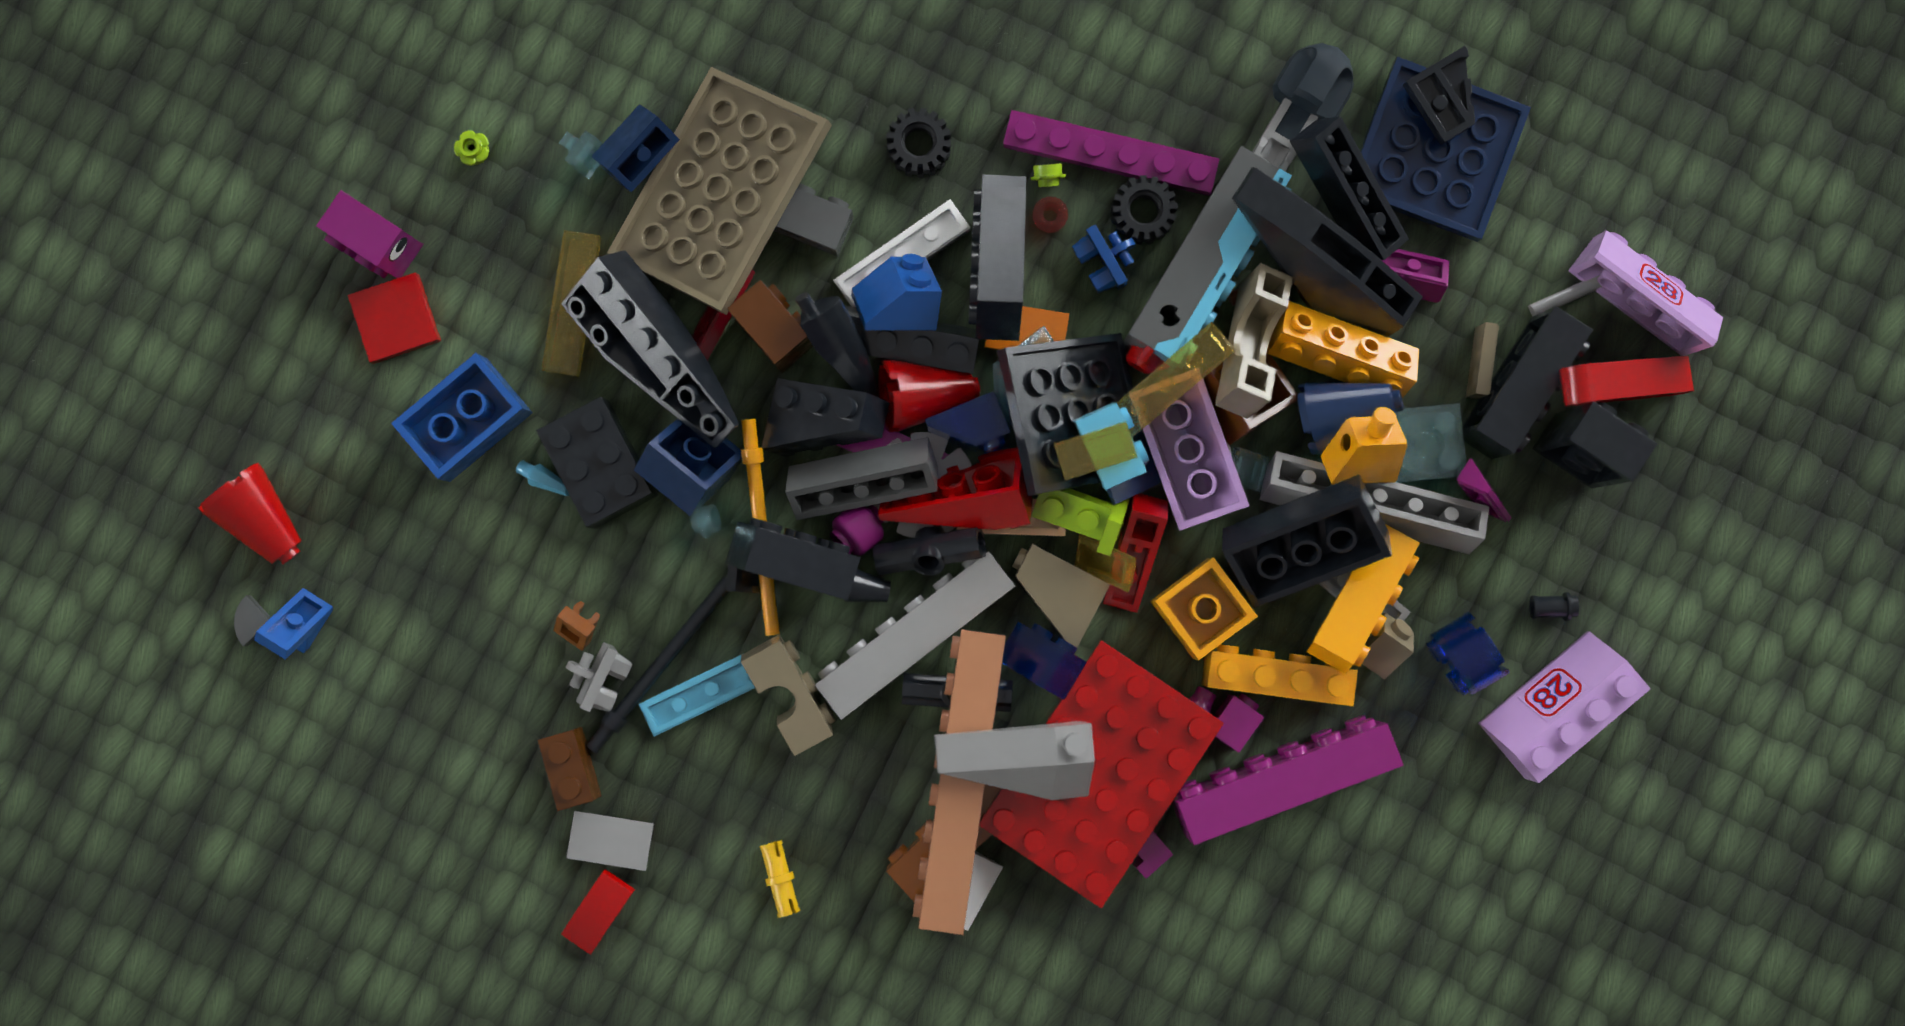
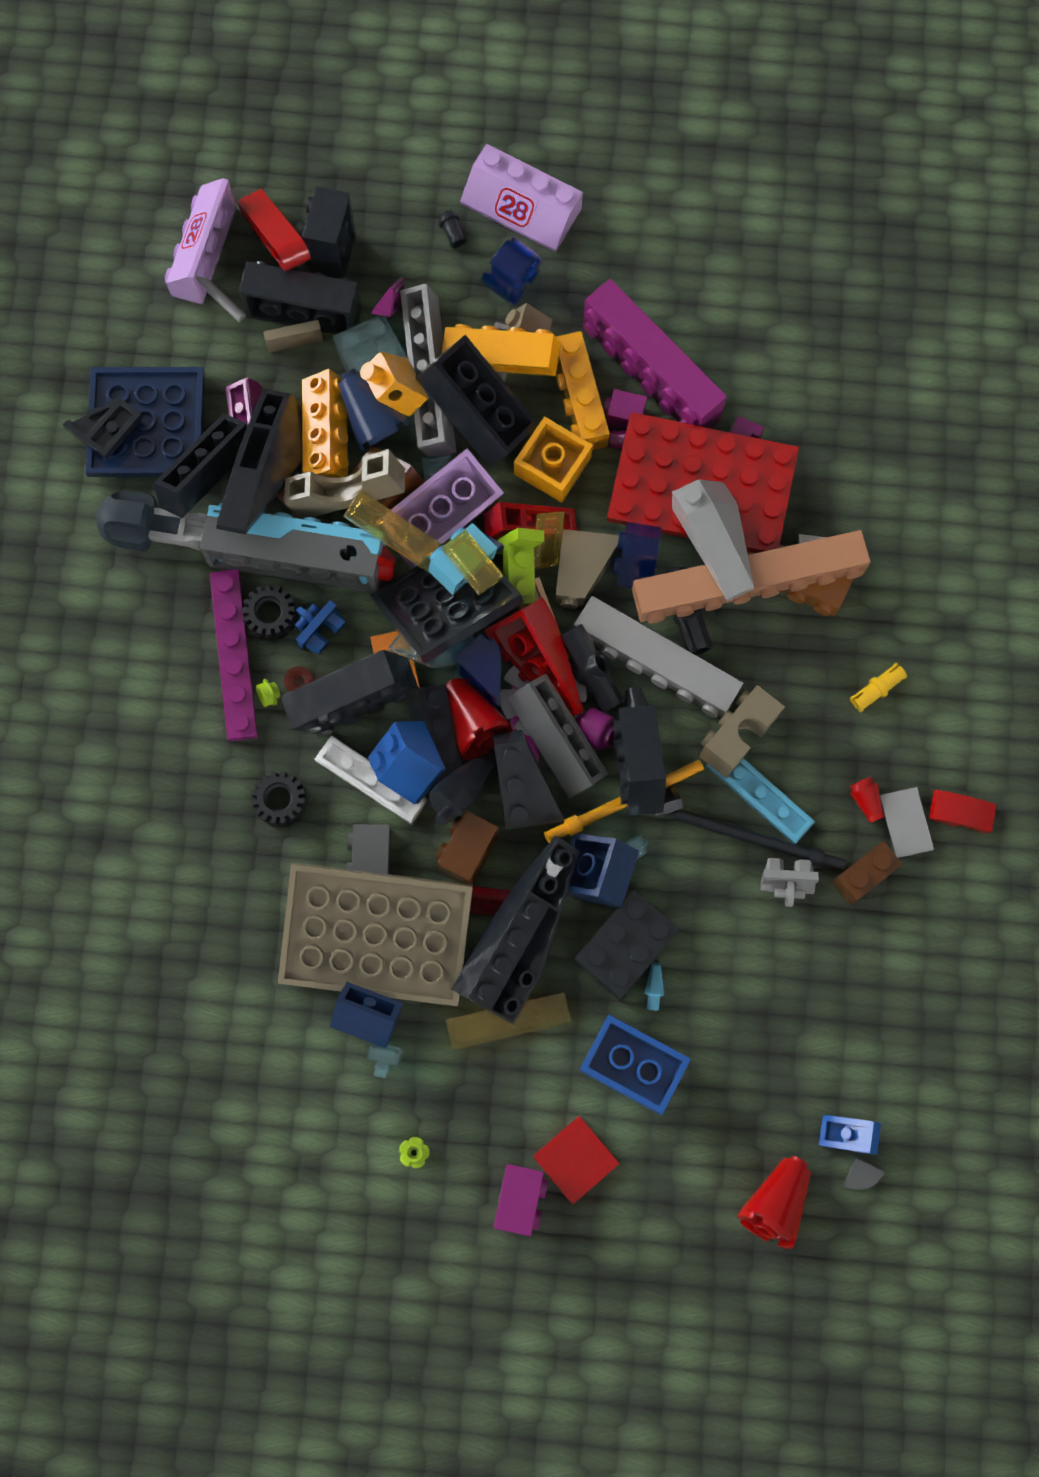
camera: 110 degrees left, 10 degrees down
dark orange tile [553,601,600,651] -> none
none -> red cone [850,777,885,823]

